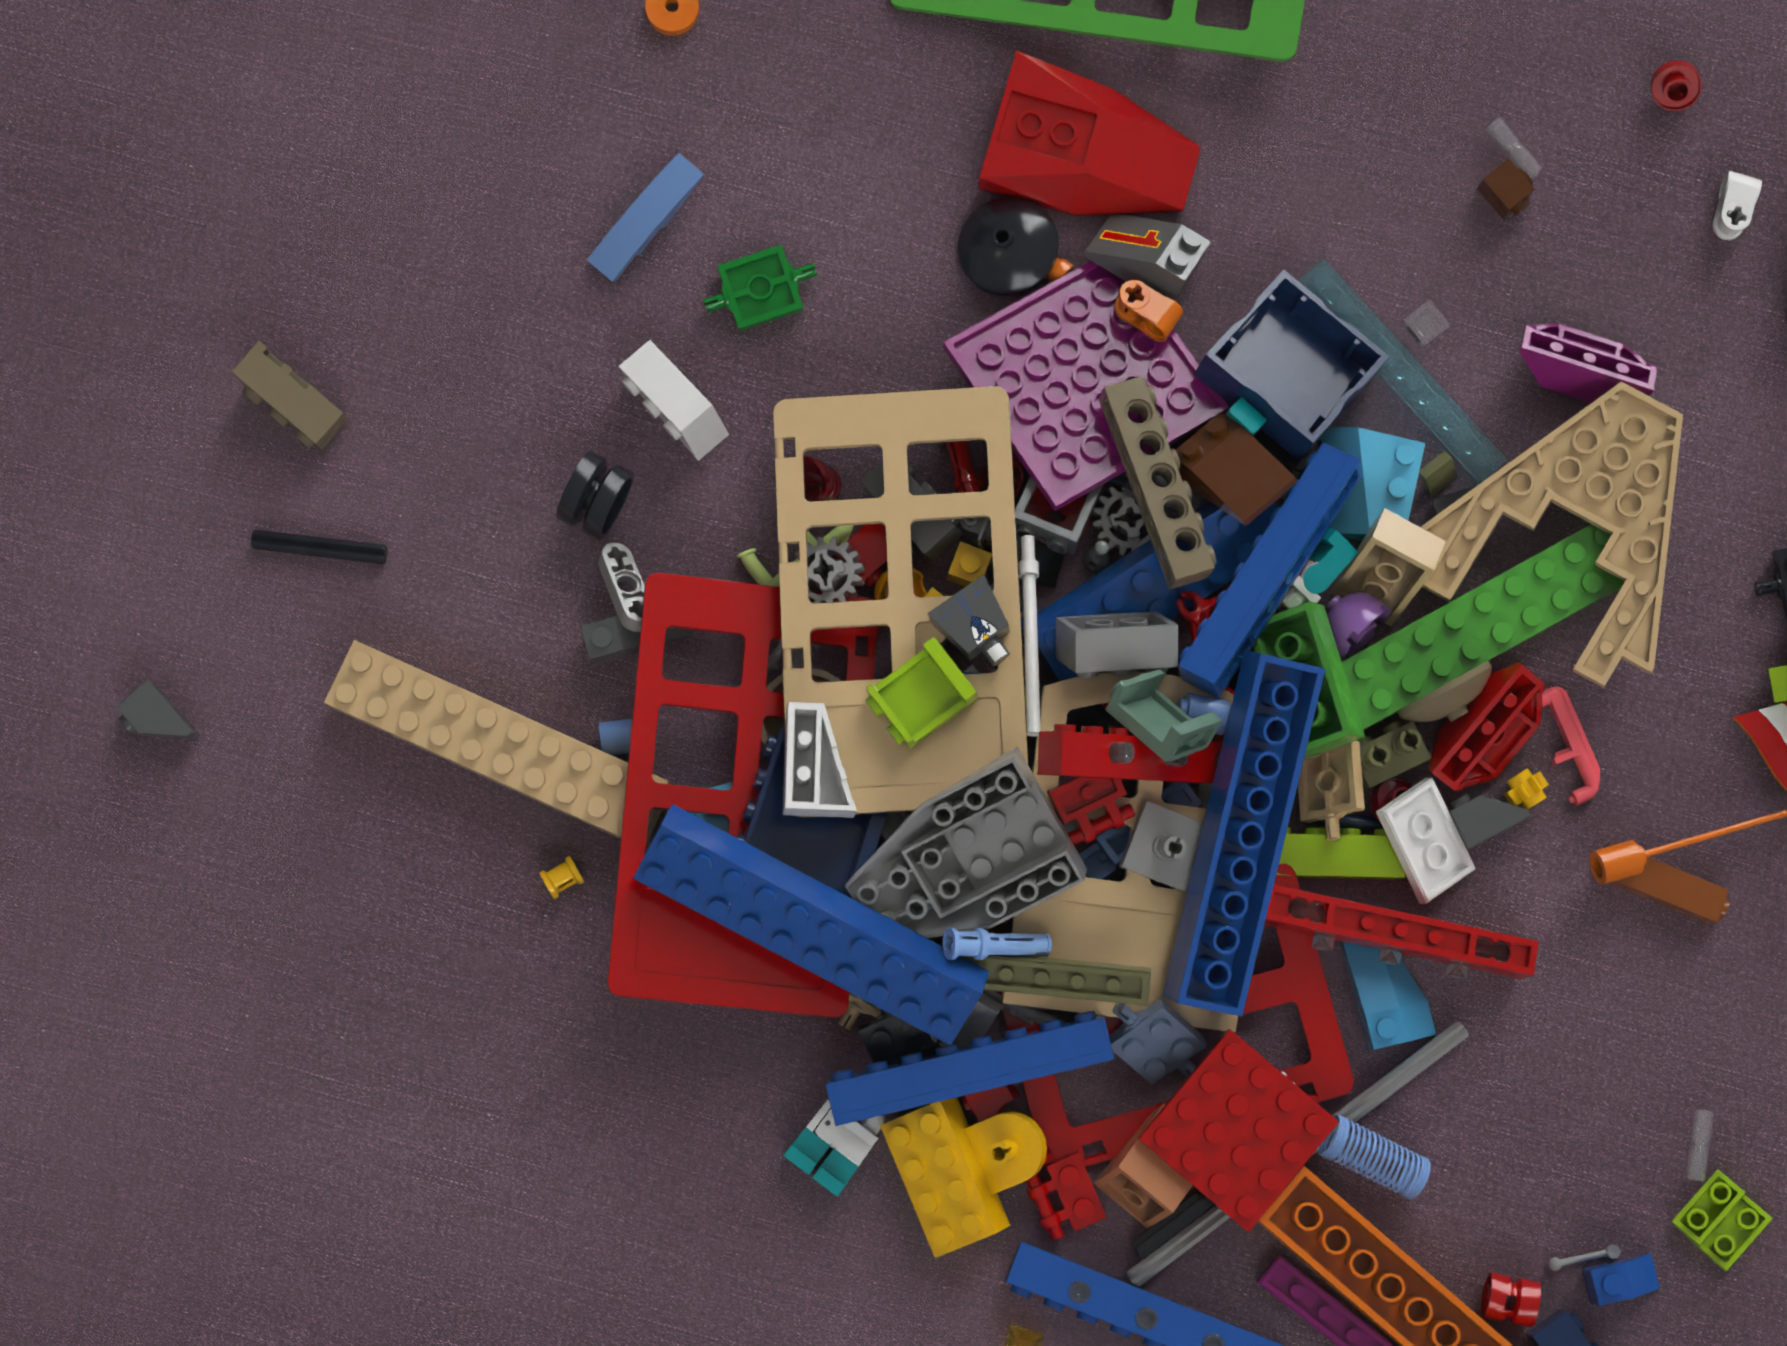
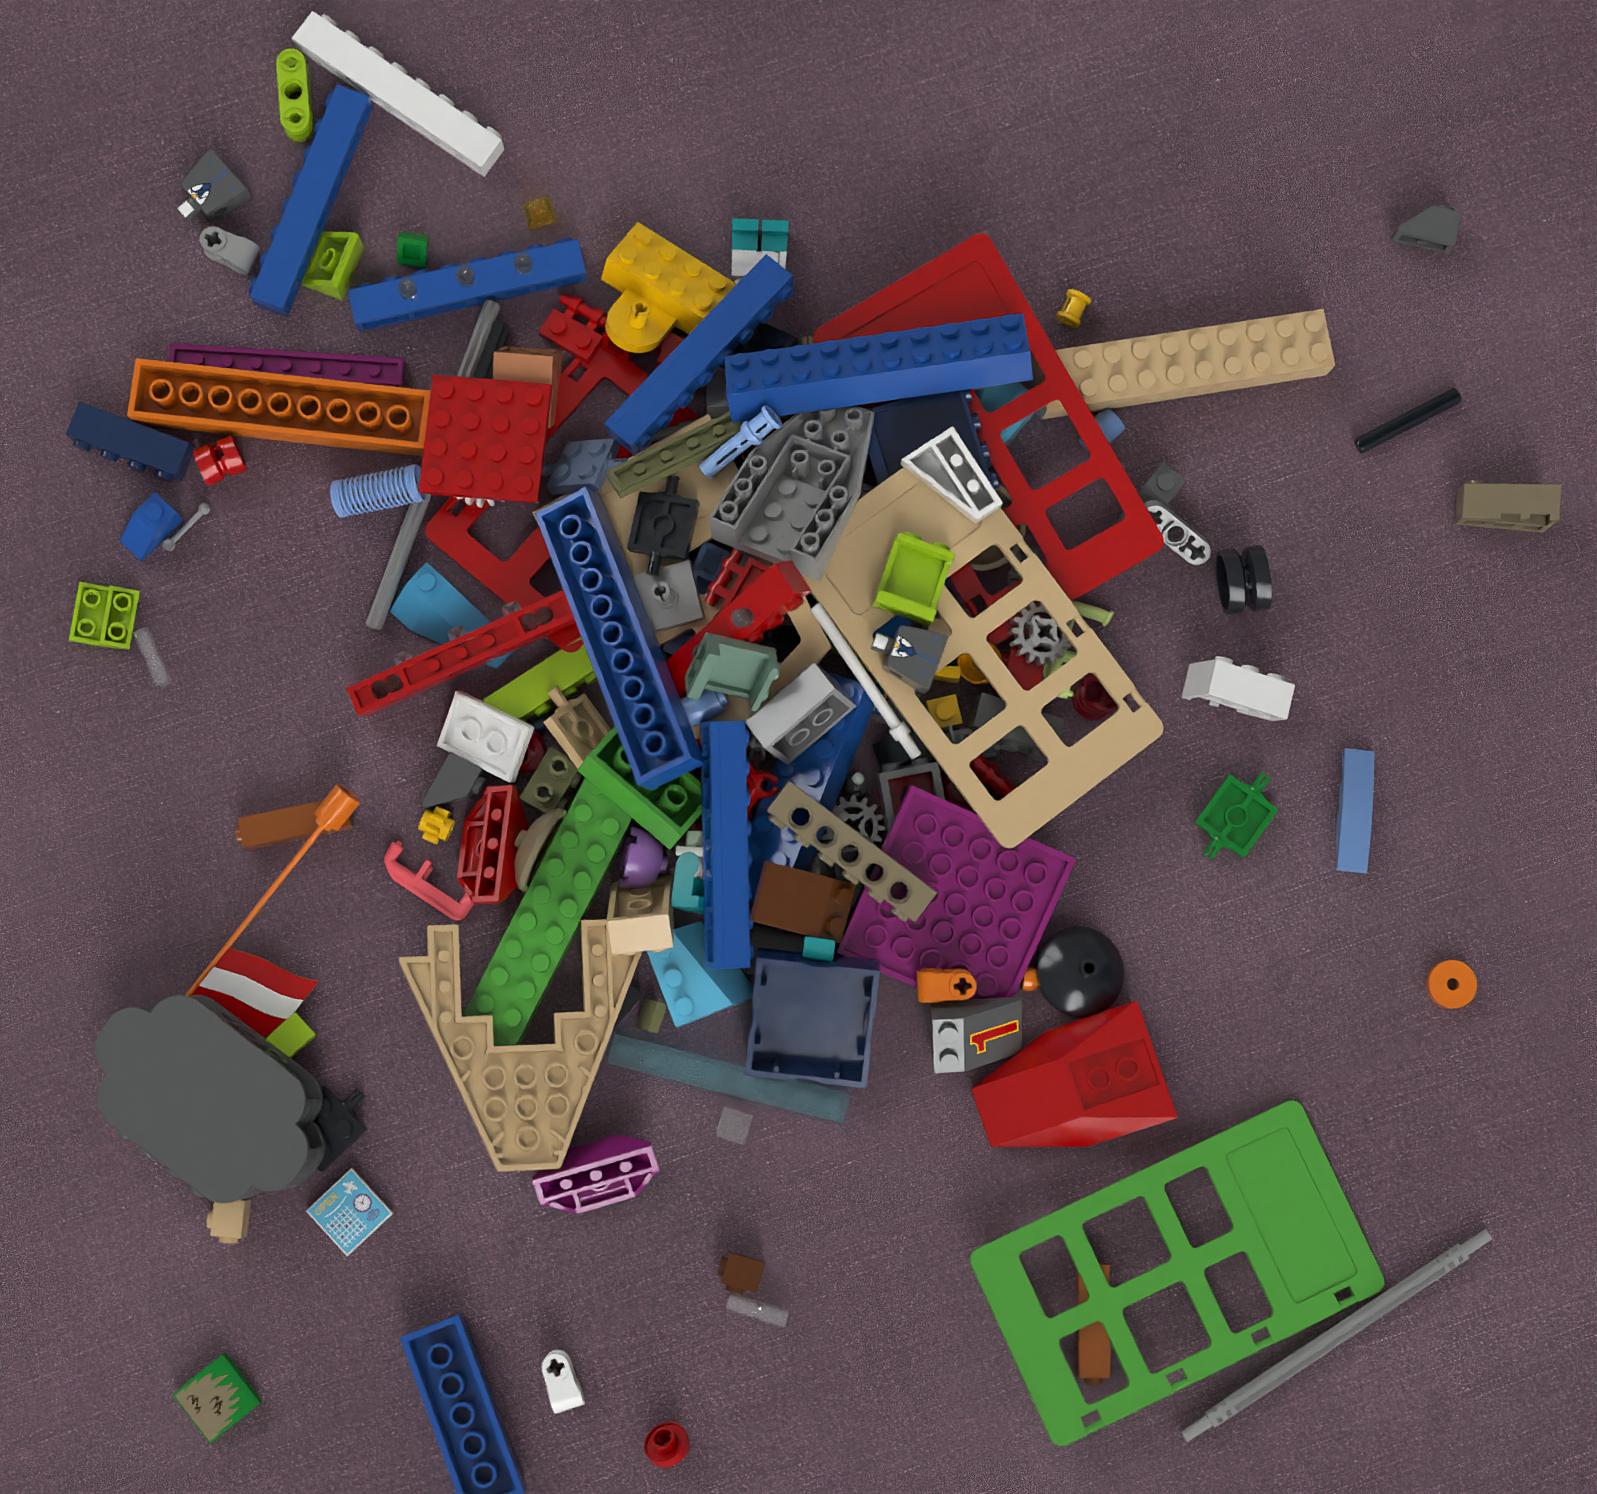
camera: 145 degrees right, 0 degrees up
none -> black plate [627,475,700,576]

